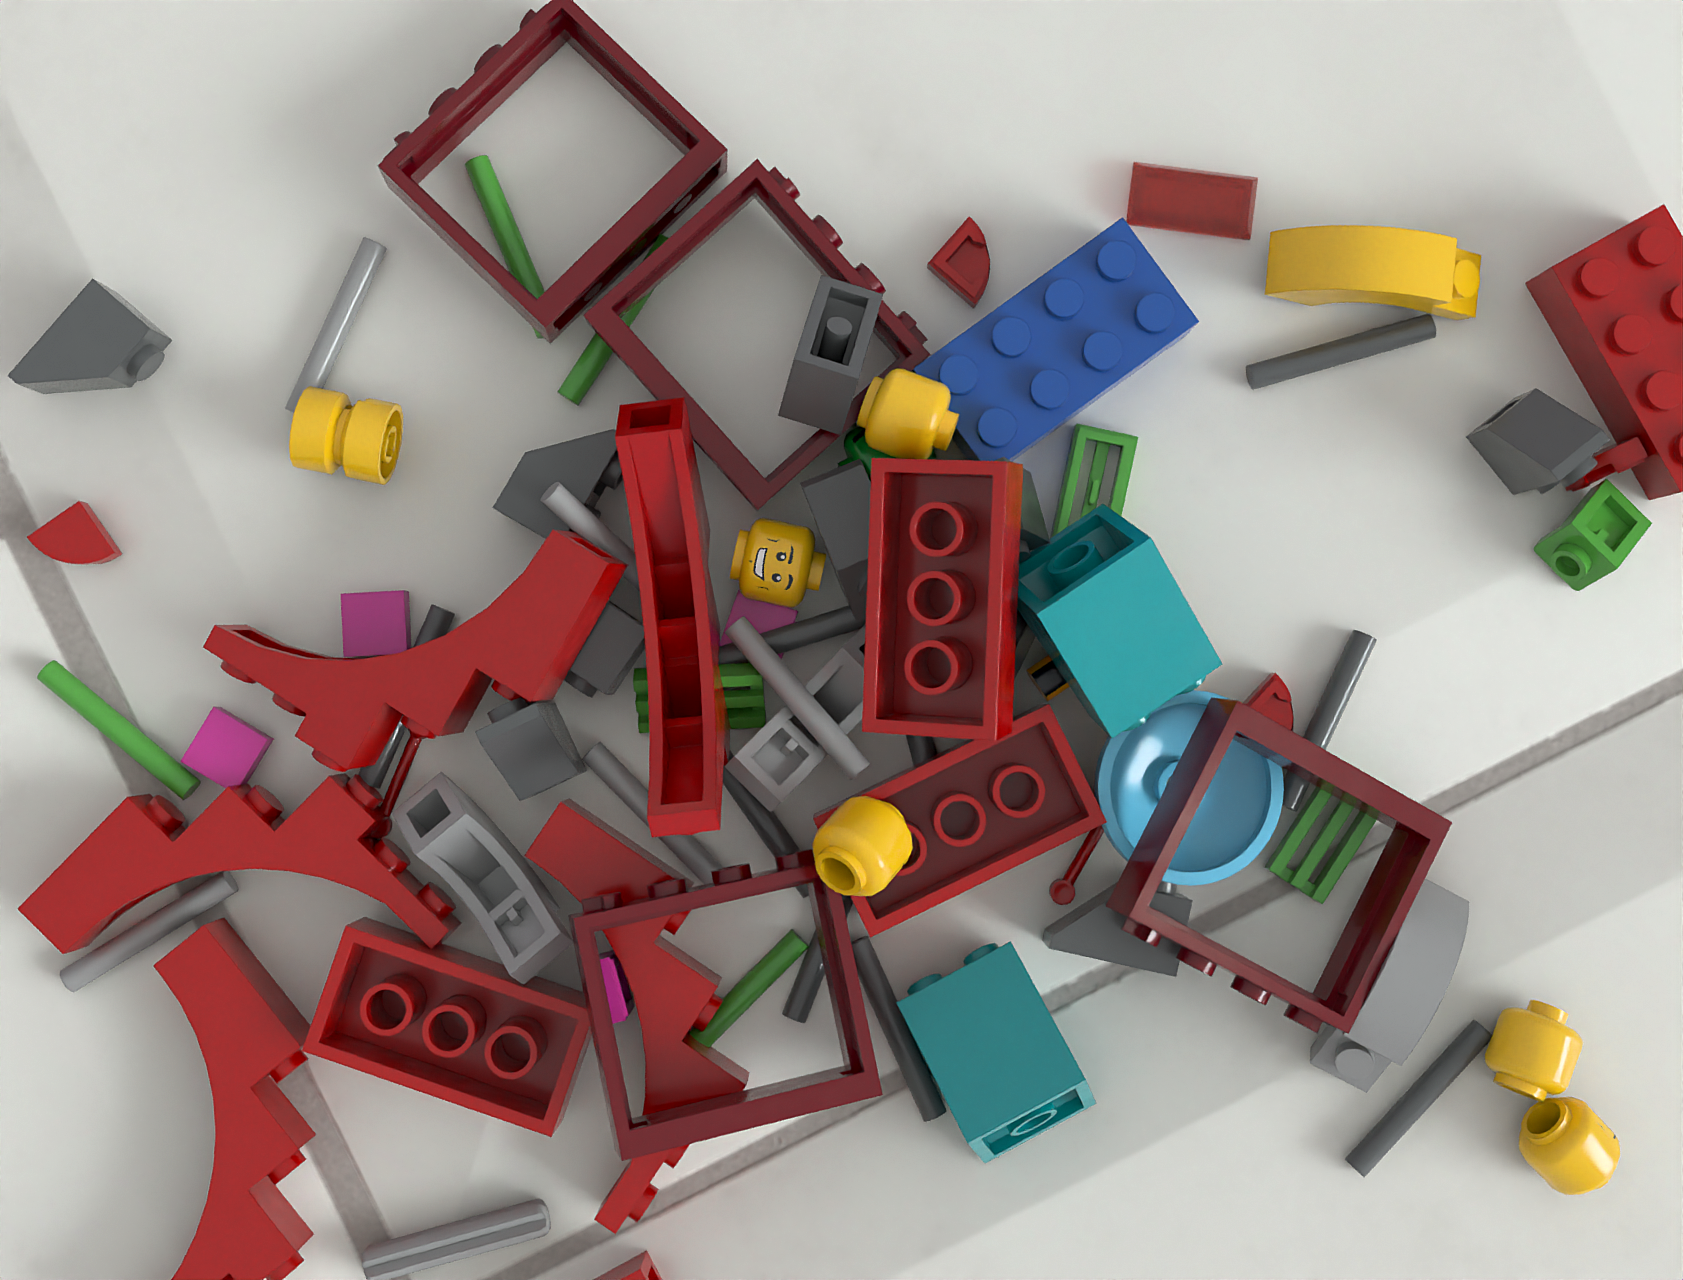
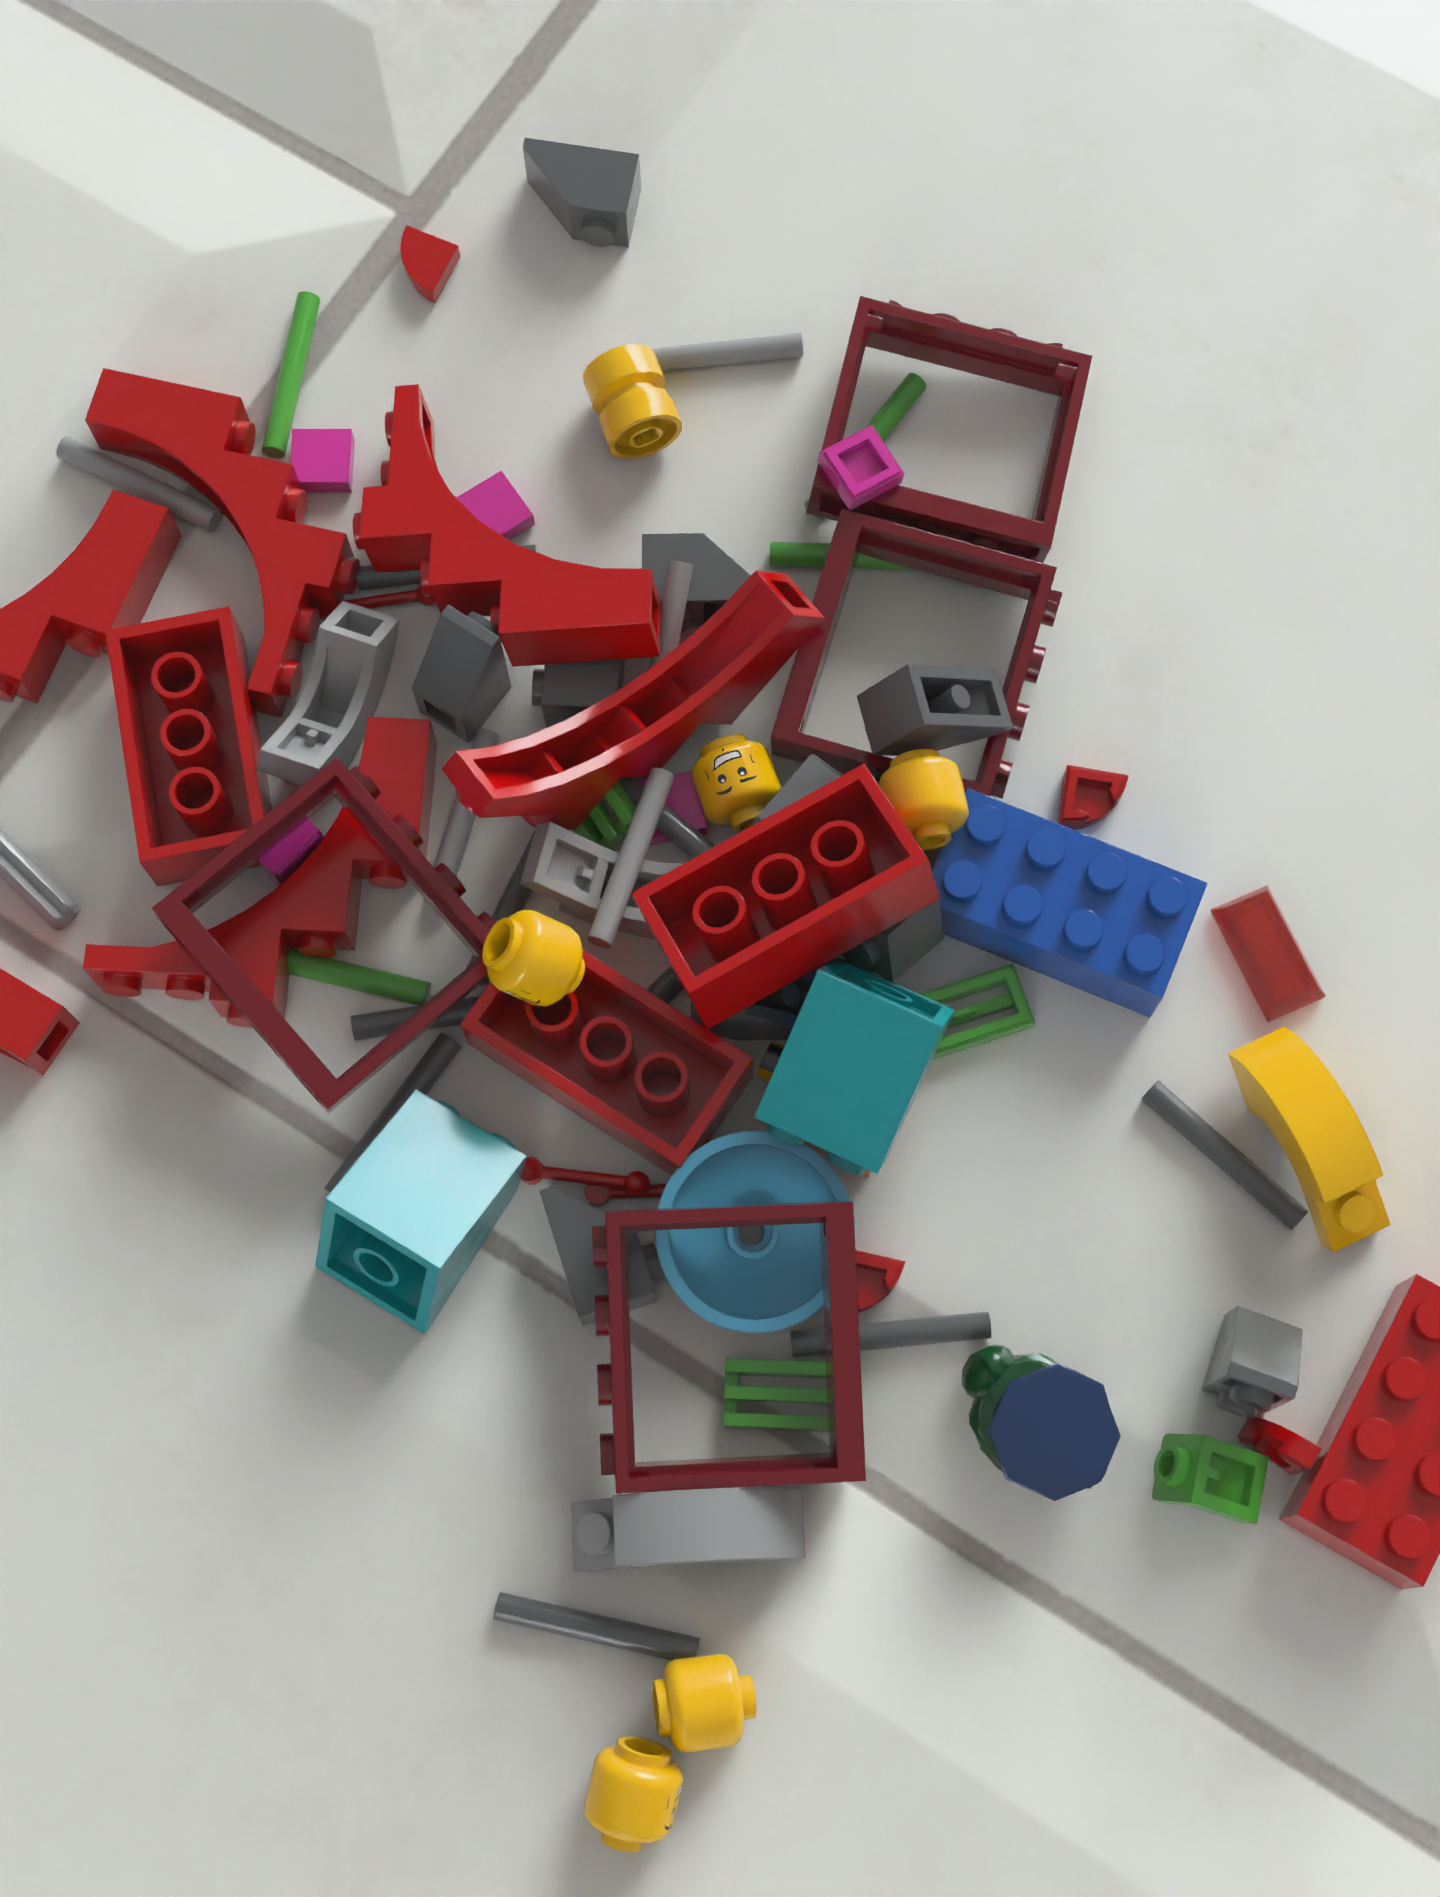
camera: 60 degrees right, 15 degrees down
none -> red hinge [521,1157,650,1197]
none -> dark pink tile [817,425,905,510]
none -> dark blue piece [962,1345,1121,1501]

